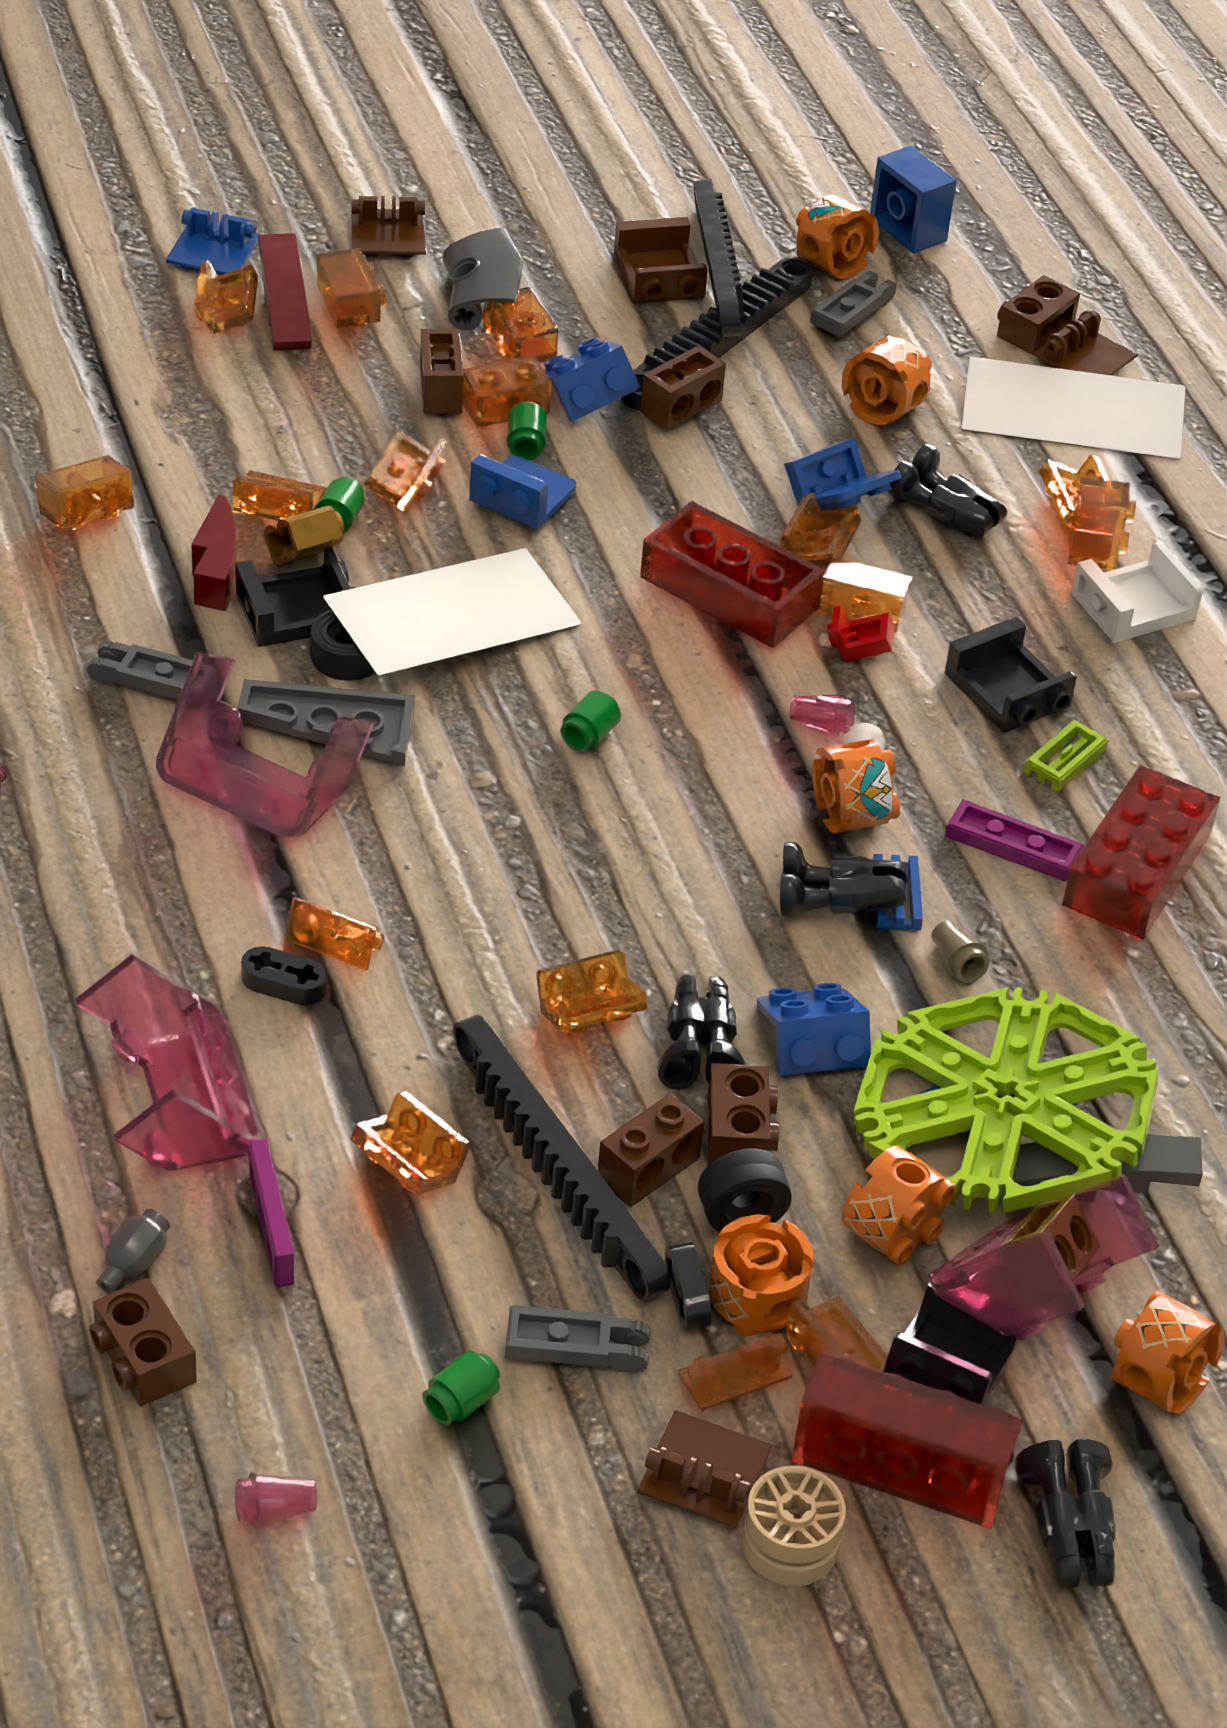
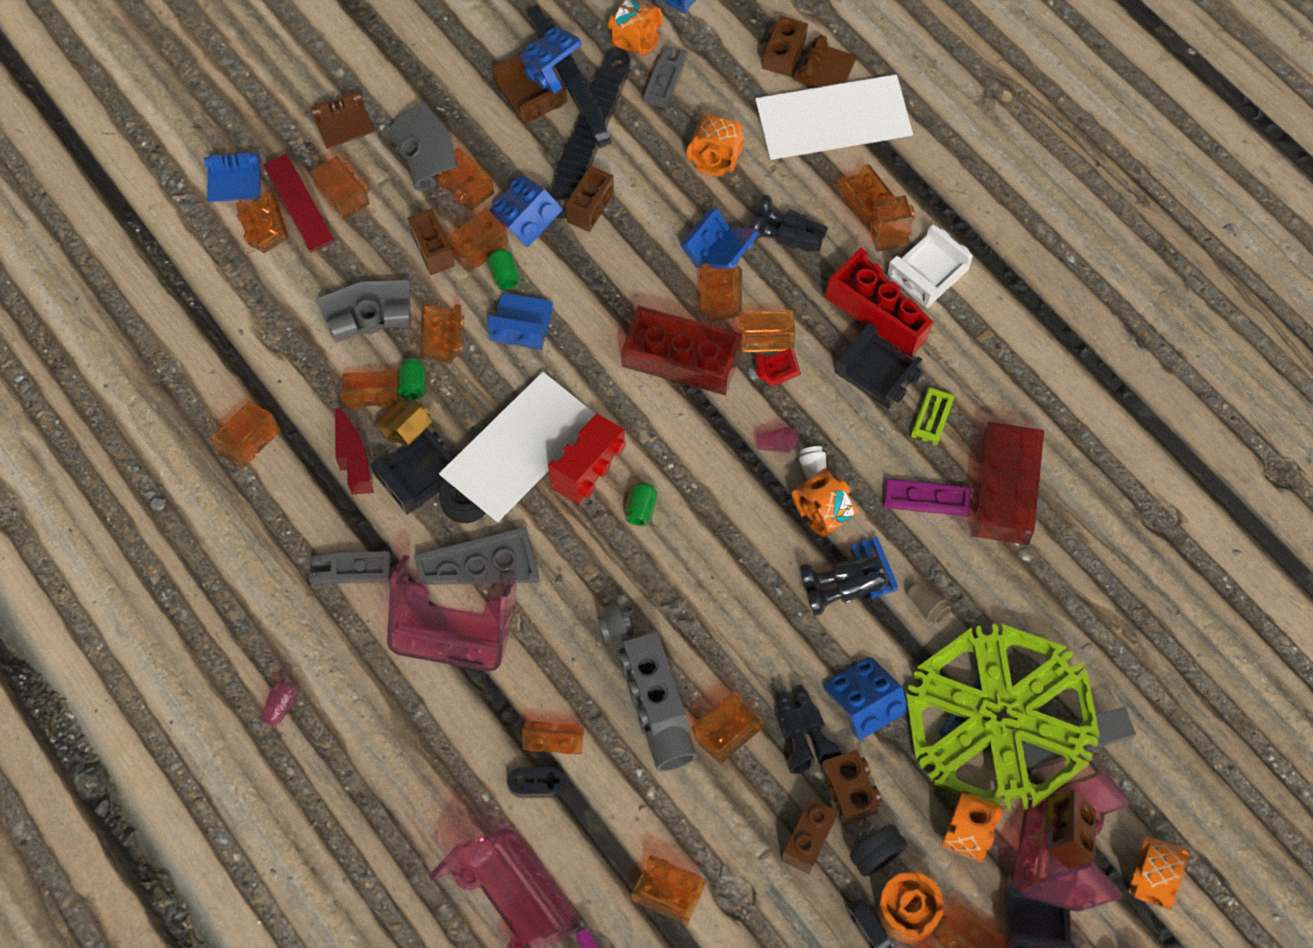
camera: 15 degrees left, 20 degrees up
black gear [453,1014,670,1302] -> none
none -> dark grey panel [317,280,411,343]
none -> blue bracket [518,27,582,94]
none -> red wedge [548,413,626,505]
none -> dark grey brick [597,600,697,772]
none -> red wedge [825,247,933,357]

